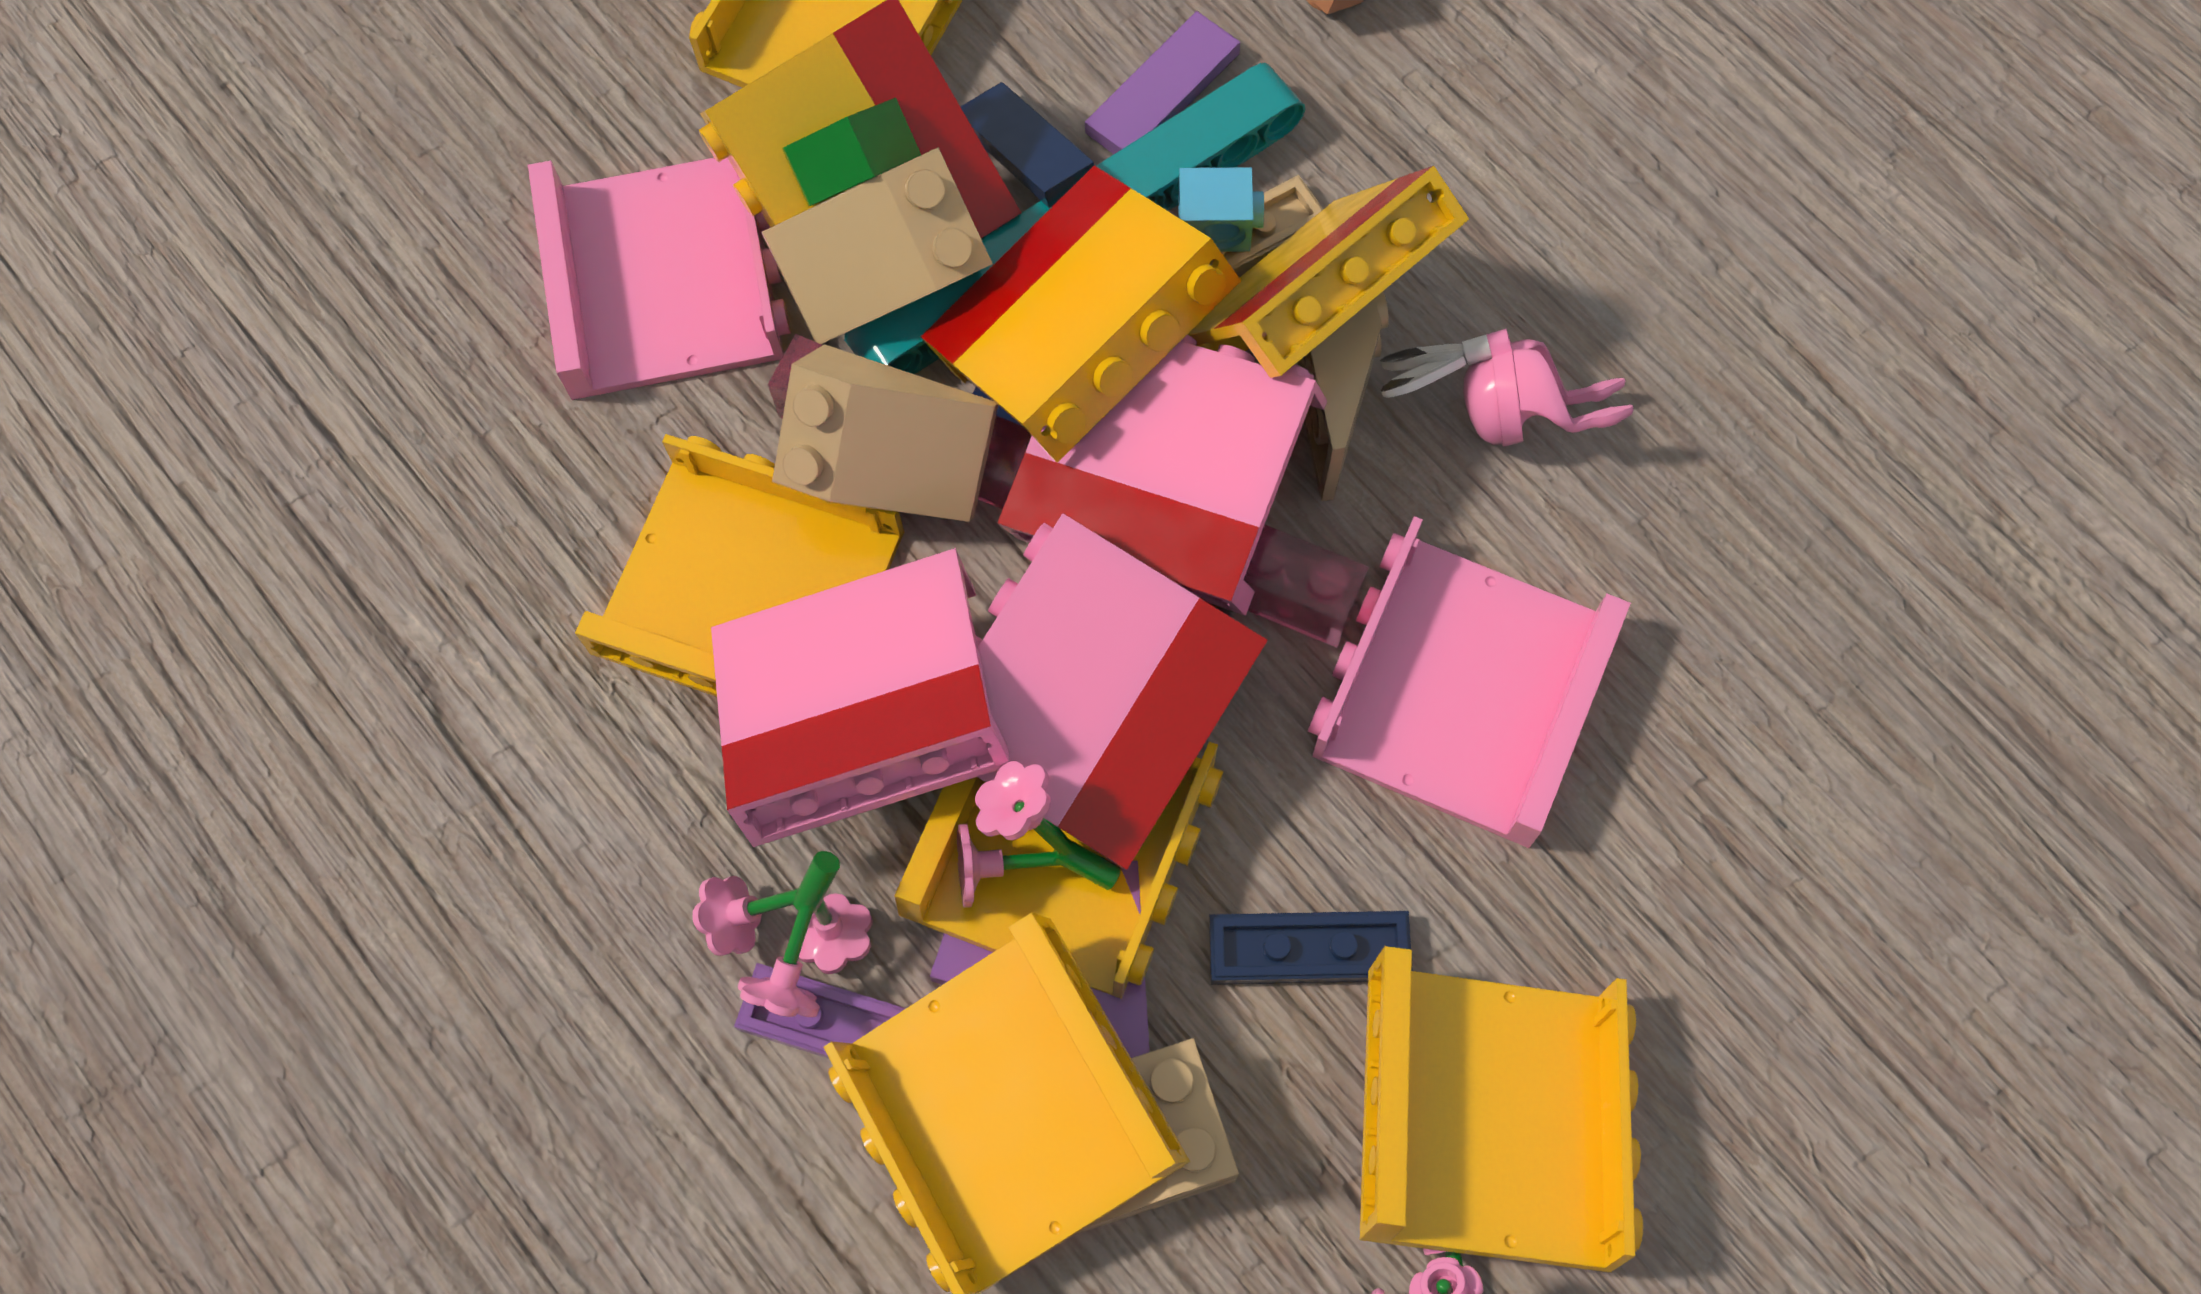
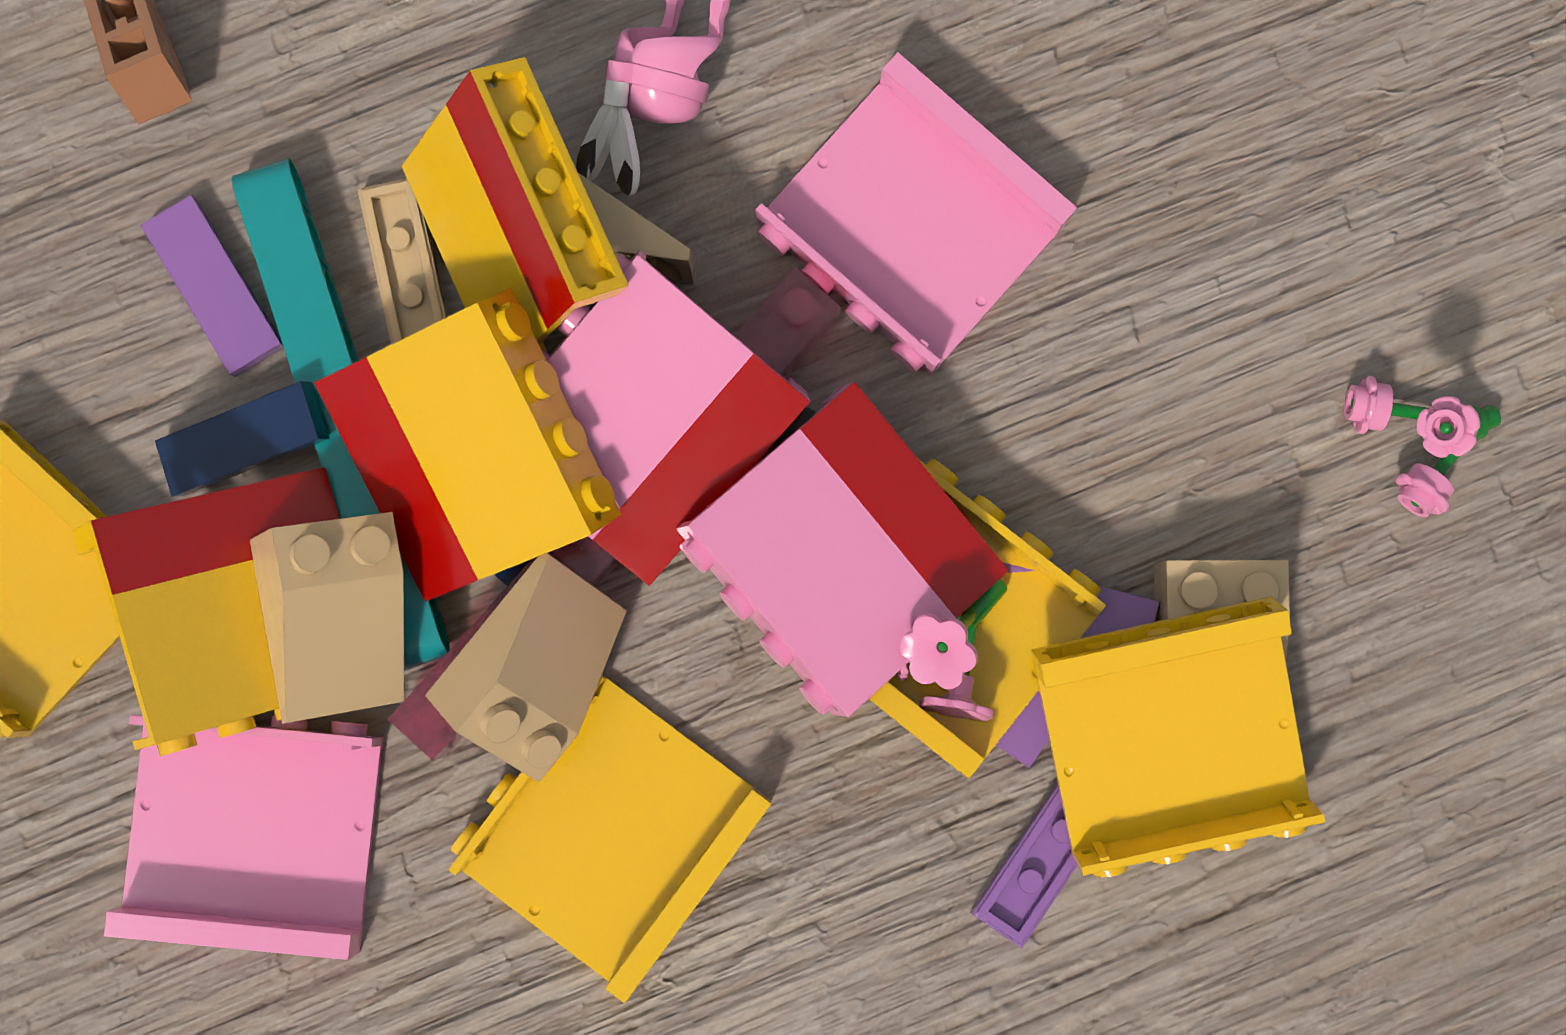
camera: 75 degrees left, 15 degrees up
bright pink plant [693,851,873,1017] -> none
bright pink panel [711,548,1010,847] -> none
green slope [782,98,921,206] -> none
medium azure brick [1178,167,1264,252] -> none
dark blue tile [1209,911,1413,985] -> none
yellow panel [1360,946,1643,1273] -> none

